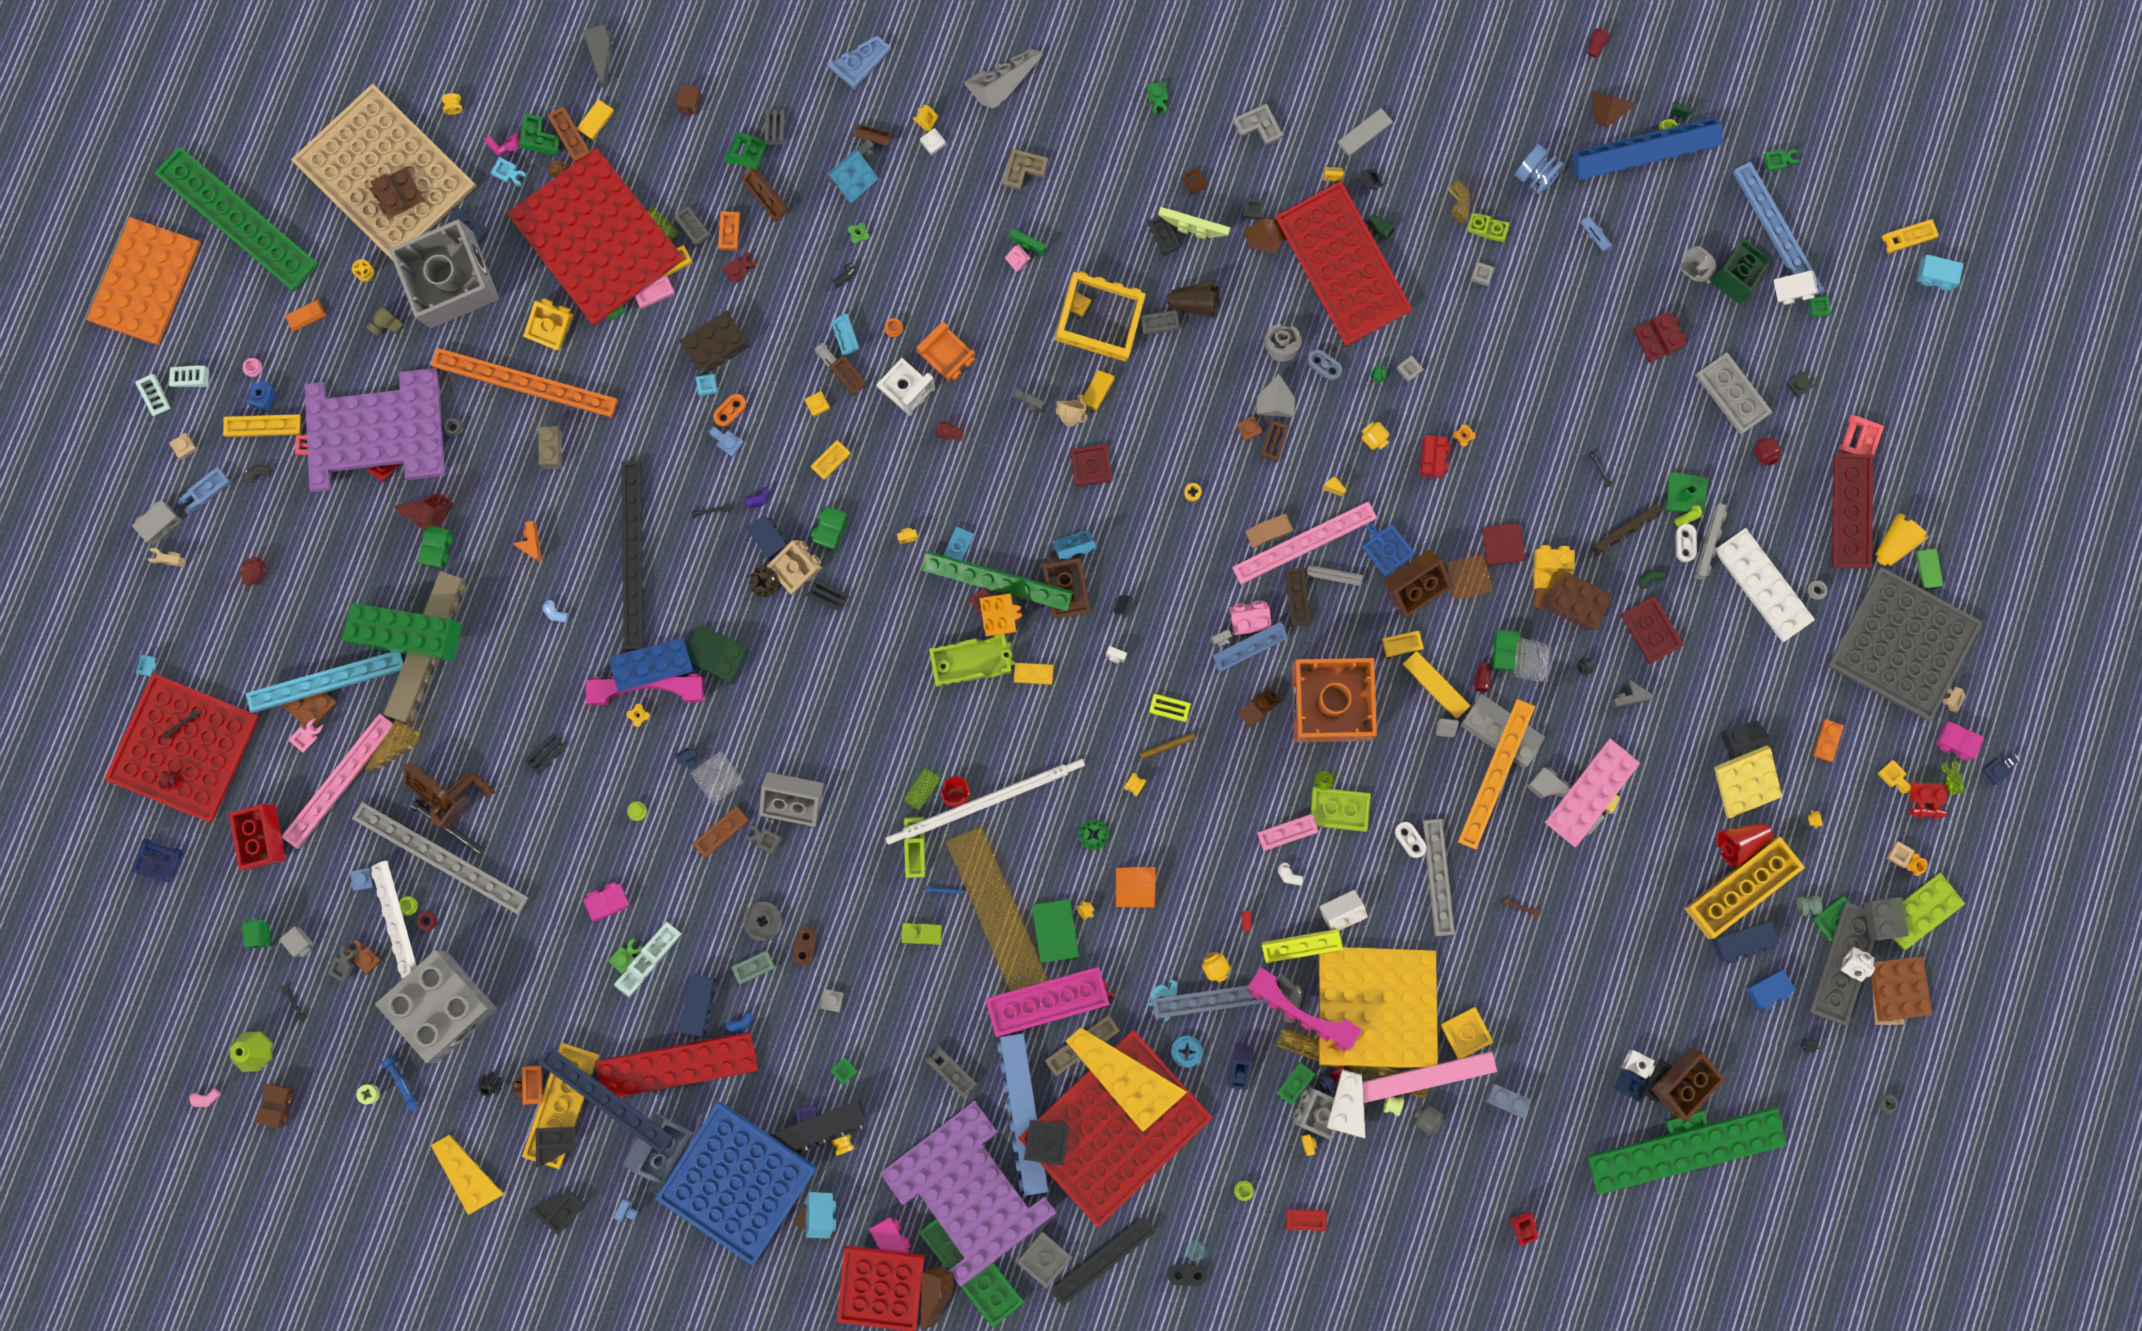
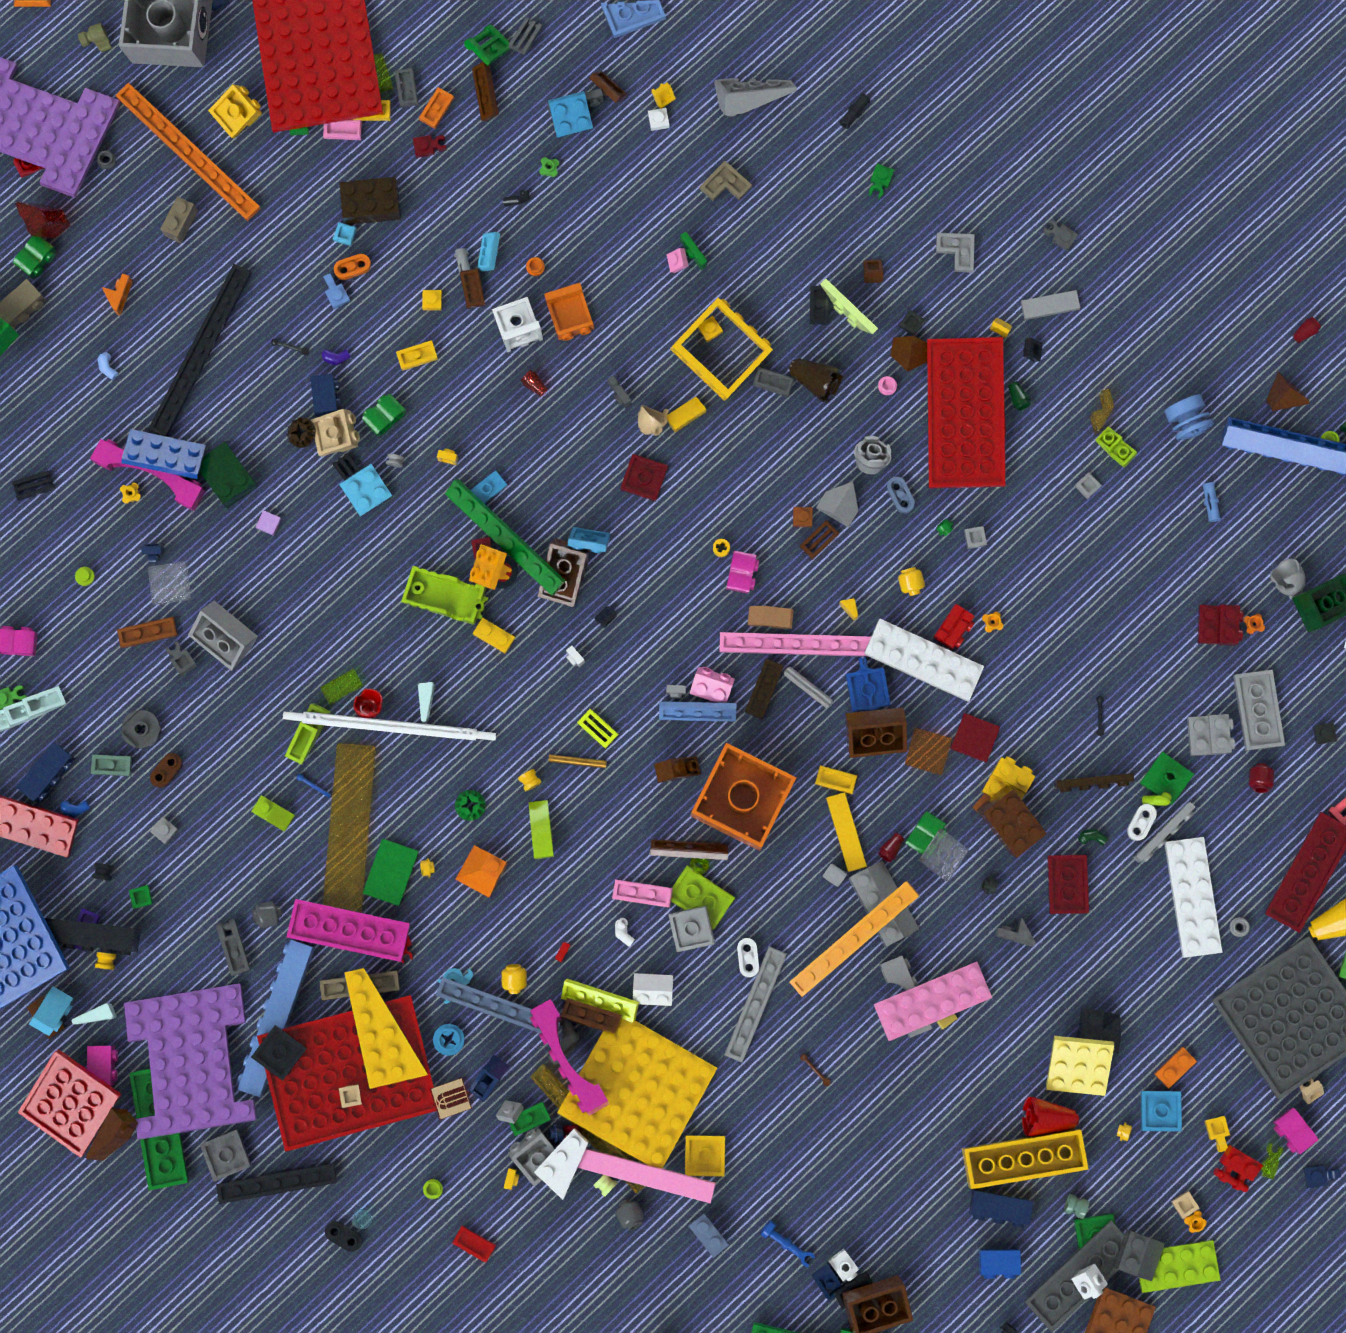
camera: 30 degrees right, 0 degrees up
none -> light aqua slope [71,1003,117,1024]
none -> black wheel [92,863,114,881]
none -> dark grey head [252,901,282,928]
none -> lavender tile [256,510,282,536]
none -> medium azure plate [339,464,392,516]
none -> tan plate [339,1084,362,1108]
none -> light grey bush [386,454,404,467]
none -> light aqua slope [418,682,435,724]
none -> piece [430,1078,472,1120]
none -> light grey plate [496,1100,524,1124]
none -> lime slope [528,800,554,859]
none -> reddish brown plate [561,998,623,1035]
none -> reddish brown tile [650,839,728,860]
none -> light grey plate [668,905,715,952]
none -> dark pink brick [726,551,759,594]
none -> blue piece [760,1220,815,1267]
none -> black pin [839,93,870,129]
none -> white plate [864,619,984,702]
none -> bright pink plate [878,376,897,395]
none -> dark grey plate [1043,220,1079,251]
none -> dark azure plate [1140,1091,1182,1131]
none -> light grey plate [1187,714,1235,756]
none -> orange plate [1243,613,1265,634]

